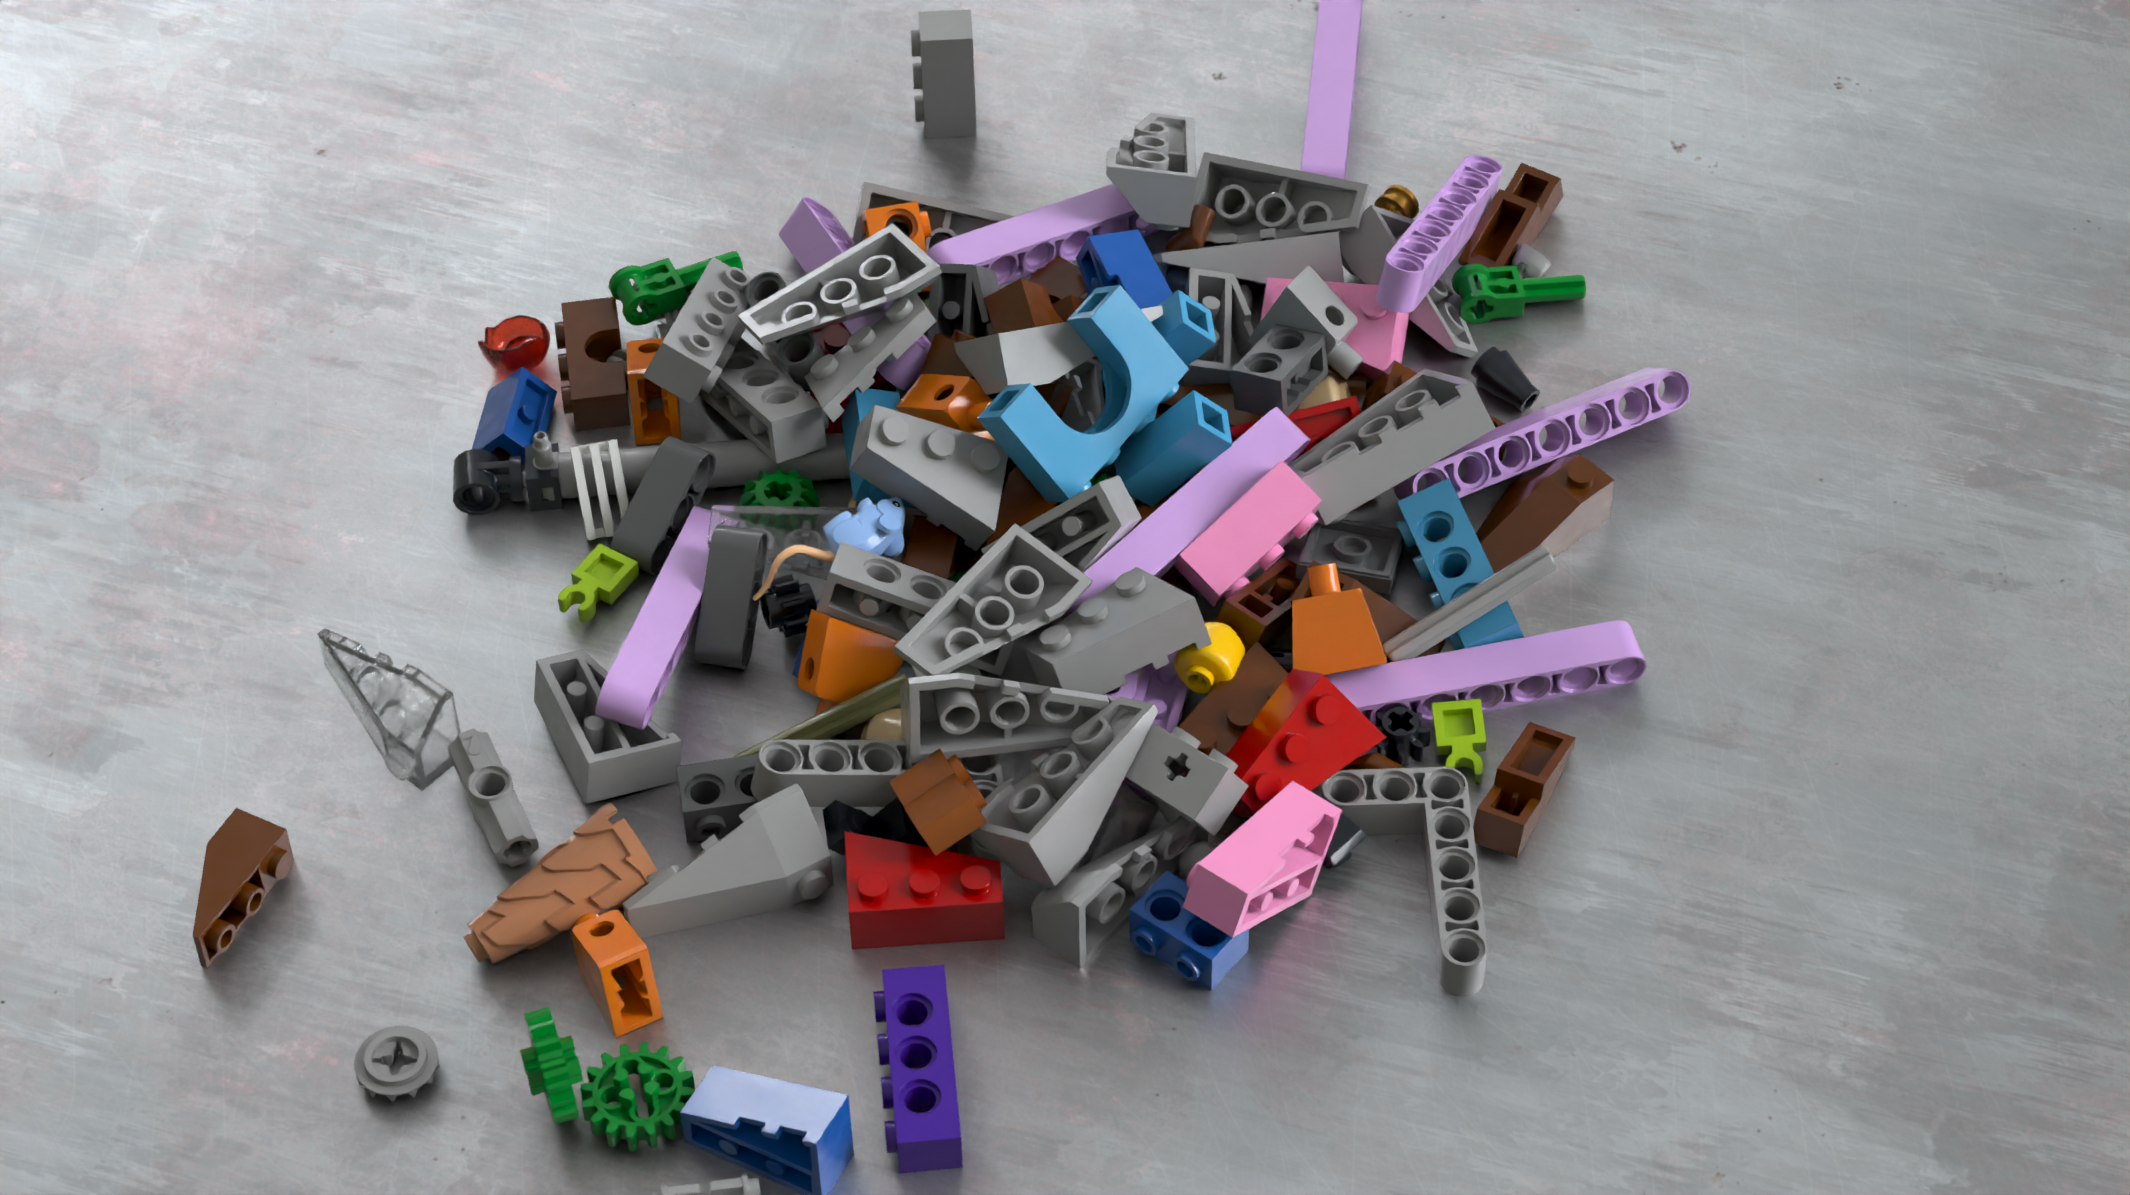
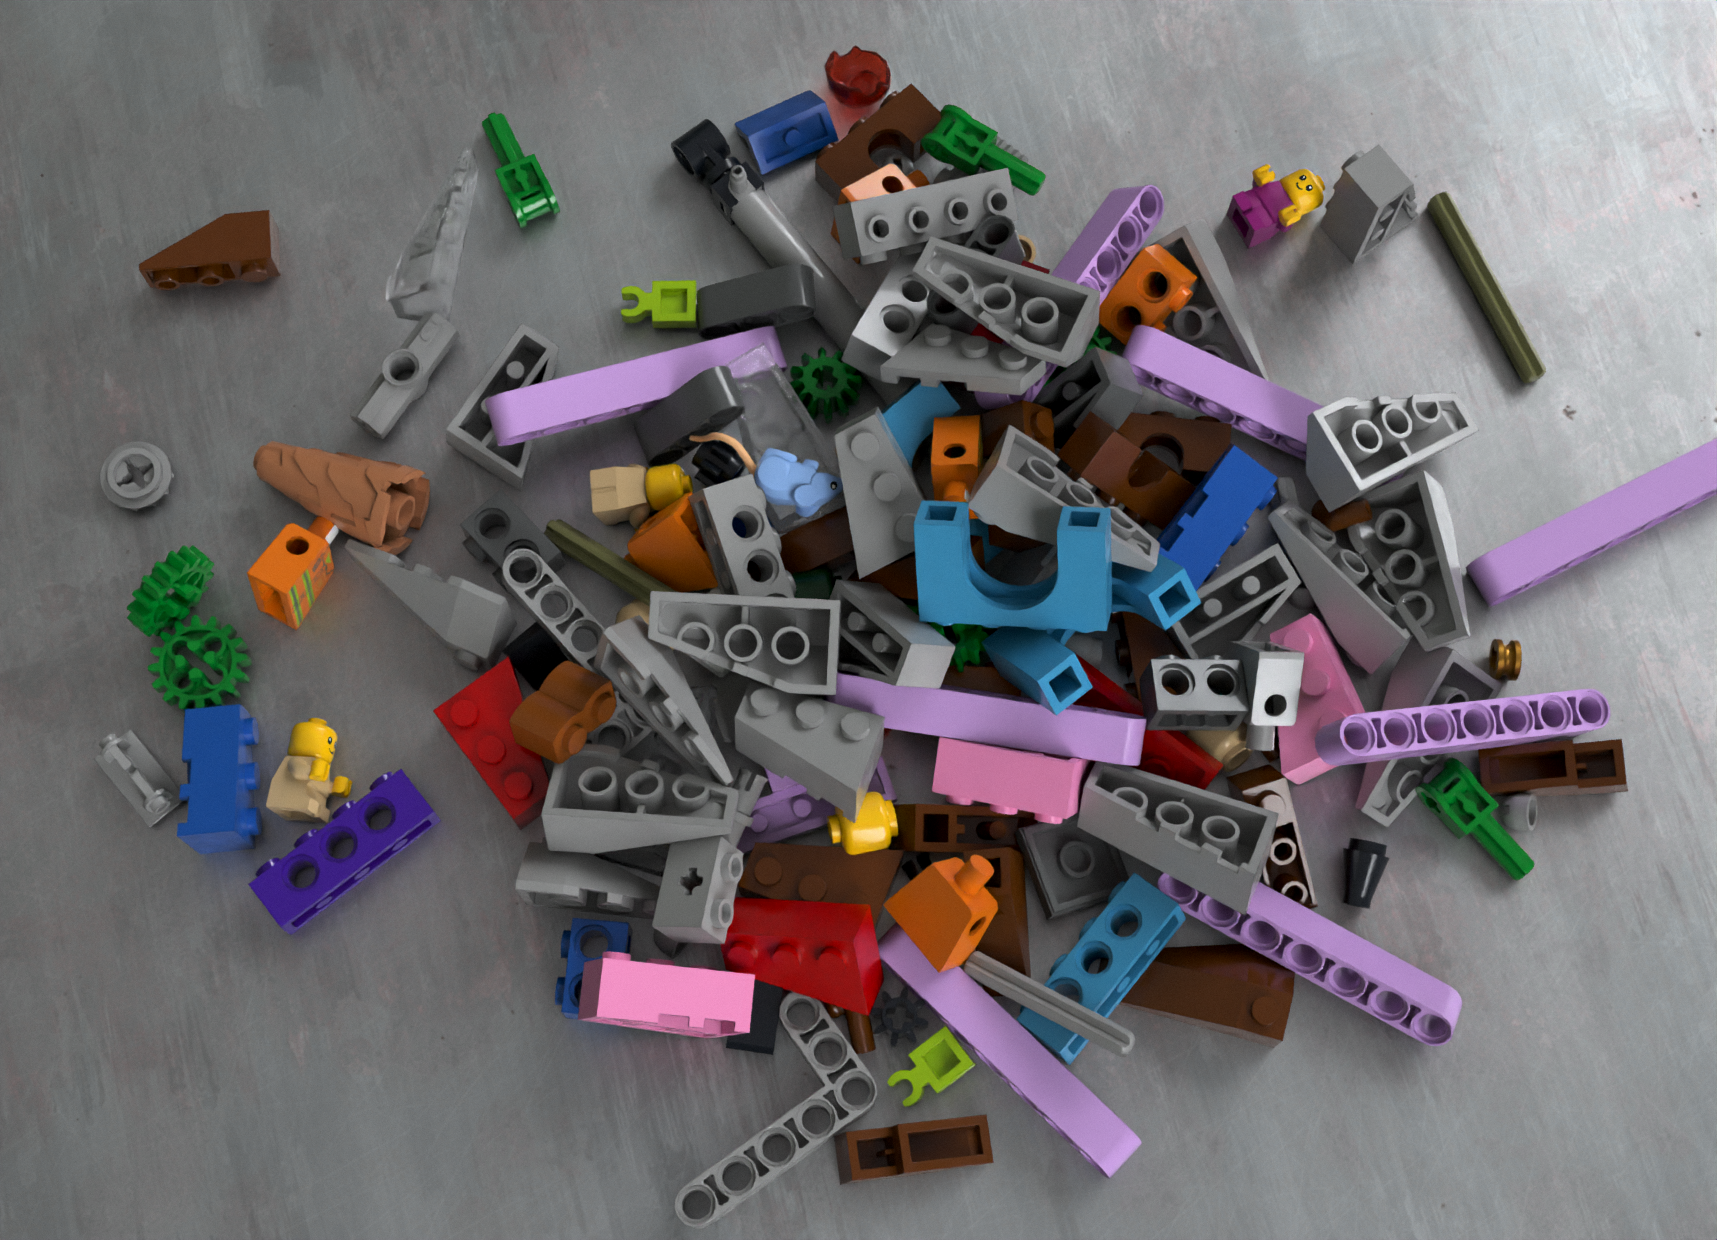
camera: 55 degrees right, 25 degrees up
white tile [570,439,629,541] -> none
none -> piece [266,718,352,823]
none -> green connector [482,112,560,229]
none -> tan piece [590,463,693,532]
none -> piece [1226,164,1325,249]
none -> olive axle [1427,191,1546,384]

